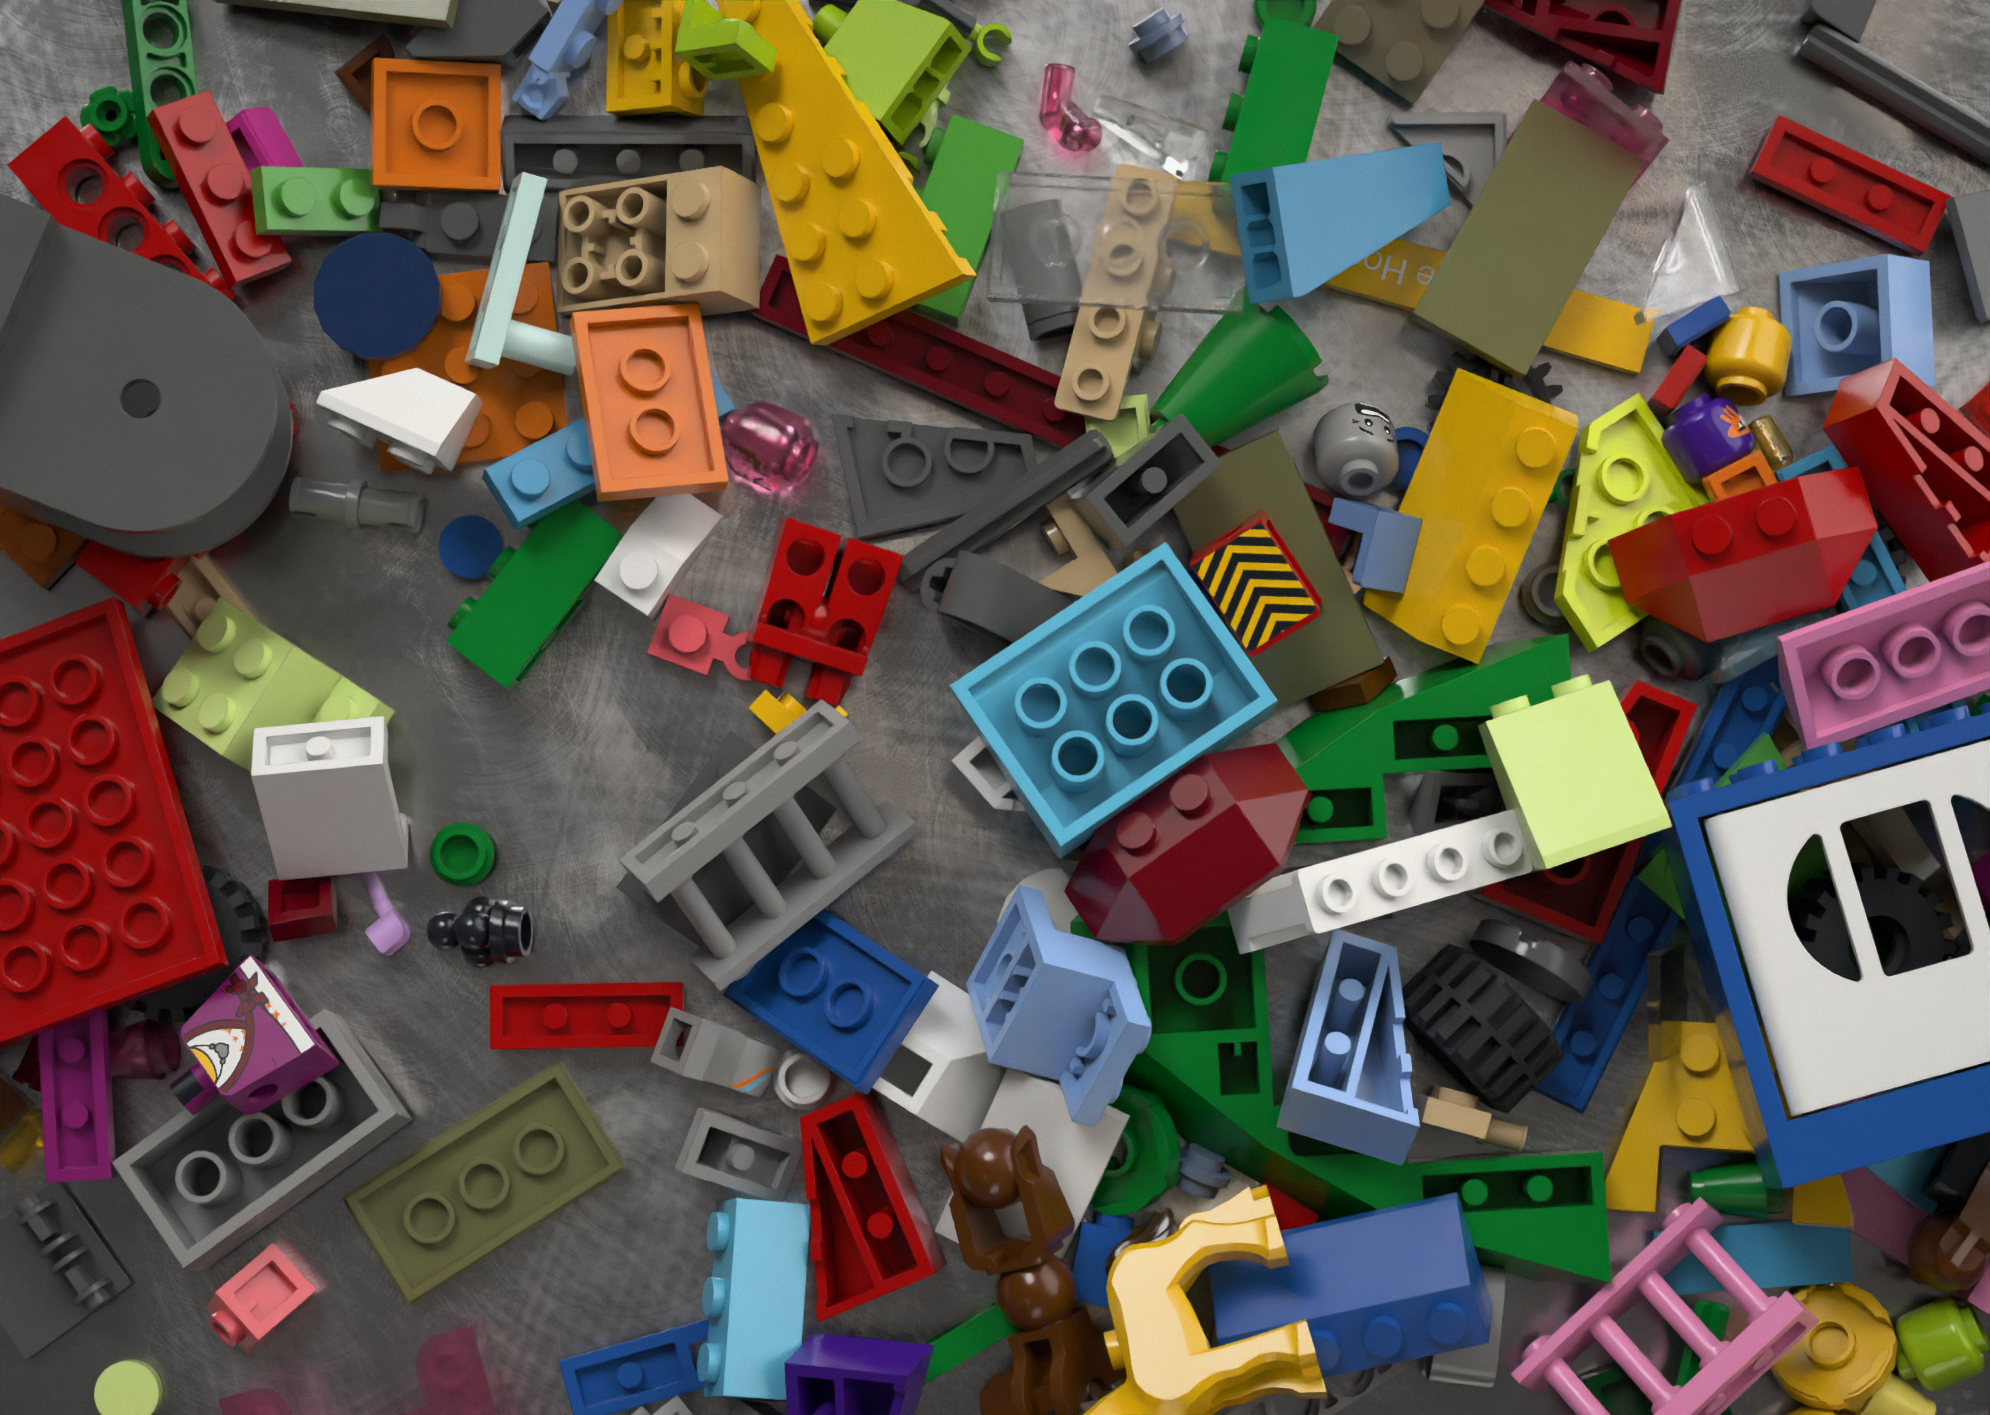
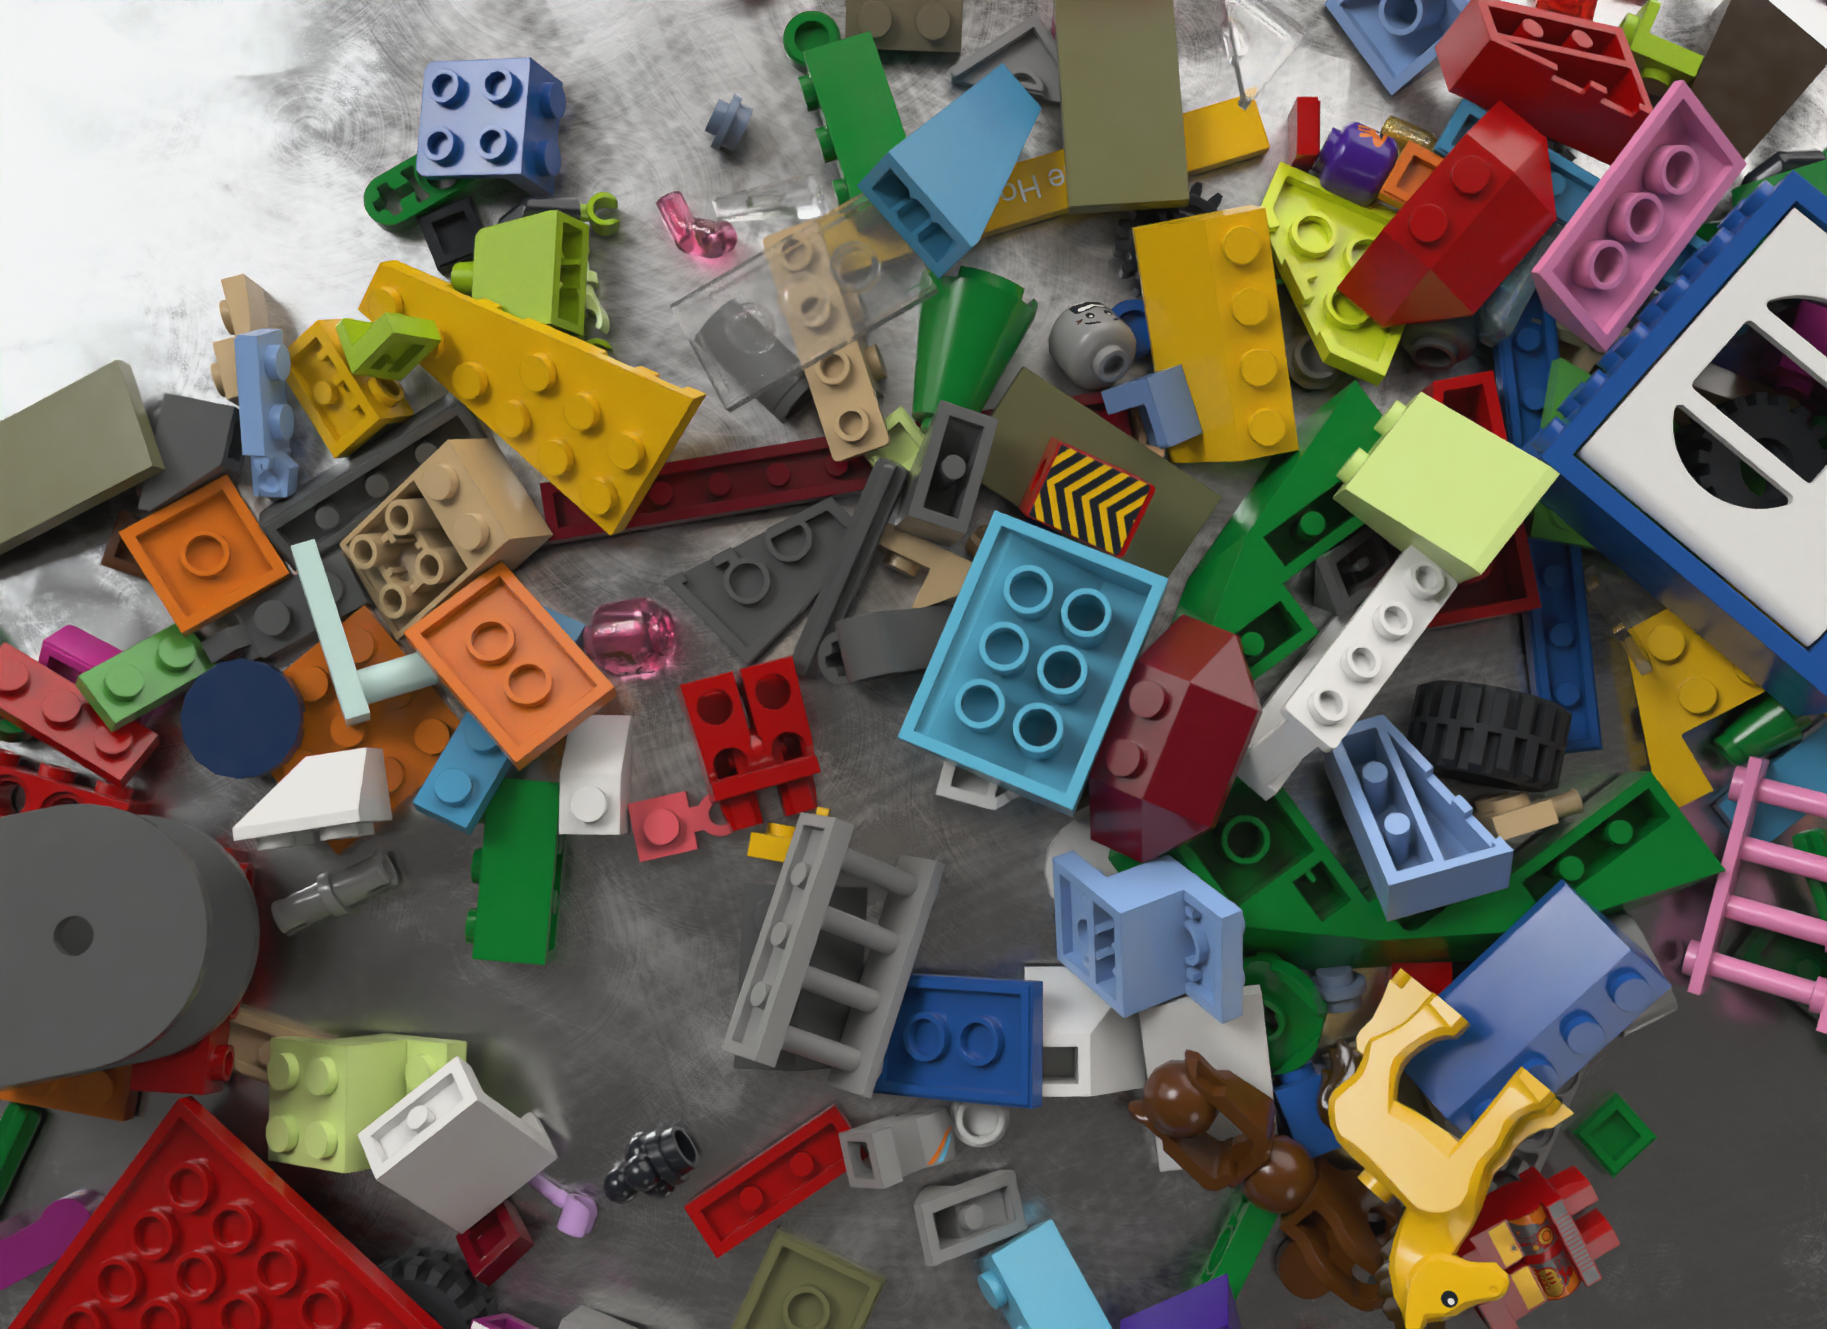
camera: 25 degrees left, 0 degrees up
green plate [429,823,494,887] -> none
blue tile [439,515,505,580] -> none
red wedge [800,1088,947,1323] -> none
bright green brick [907,114,1024,327] -> none
reddish brown tile [1310,655,1397,713] -> none
dark grey tile [1469,919,1594,1004] -> none
blue tile [1657,294,1731,357] -> none
yellow head [1704,307,1792,406] -> none

